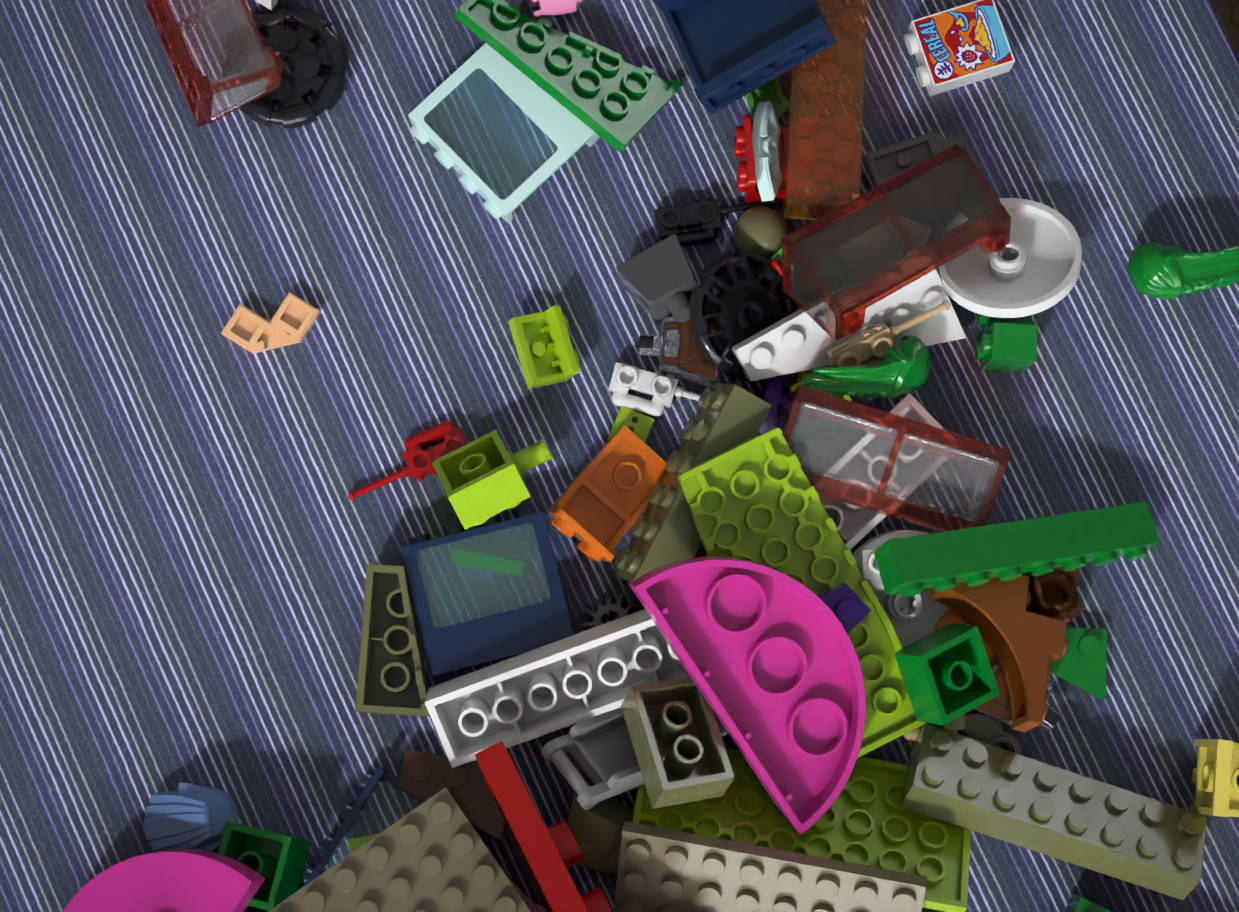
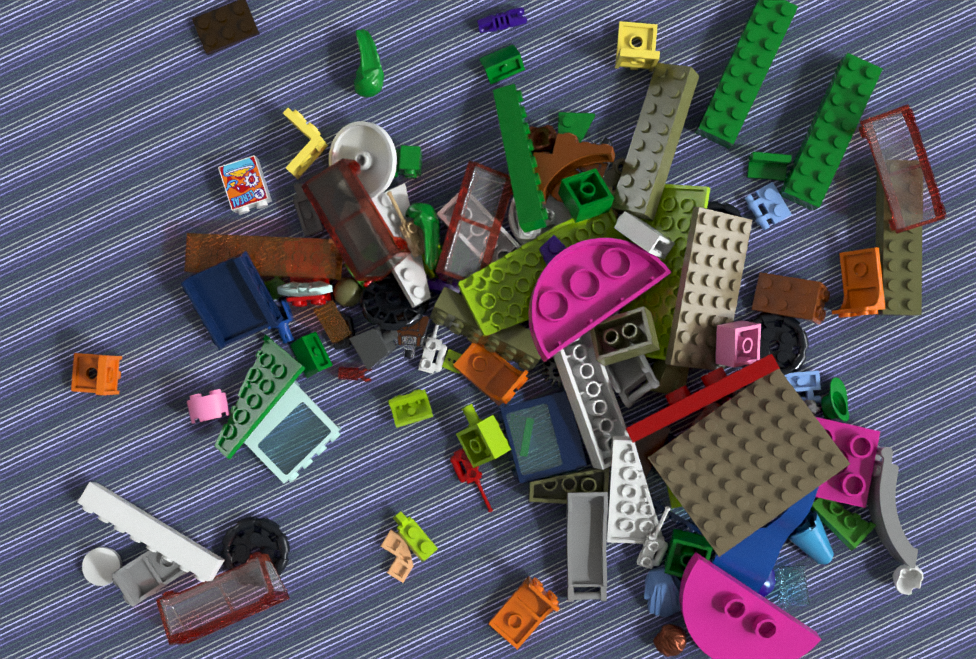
camera: 85 degrees left, 5 degrees up
none -> blue bracket [267,298,294,344]
none -> light yellow bracket [283,108,328,179]
none -> green panel [290,332,333,379]
none -> clear orange panel [313,300,352,343]
none -> clear red bar [338,367,372,382]
none -> lime hinge [393,511,438,562]
none -> green panel [479,44,525,85]
none -> orange bracket [488,576,560,650]
none -> light grey windscreen [566,492,608,602]
none -> white wing [606,436,663,544]
none -> white brick [614,211,675,259]
none -> white piece [637,506,671,569]
none -> copper hair [653,624,686,657]

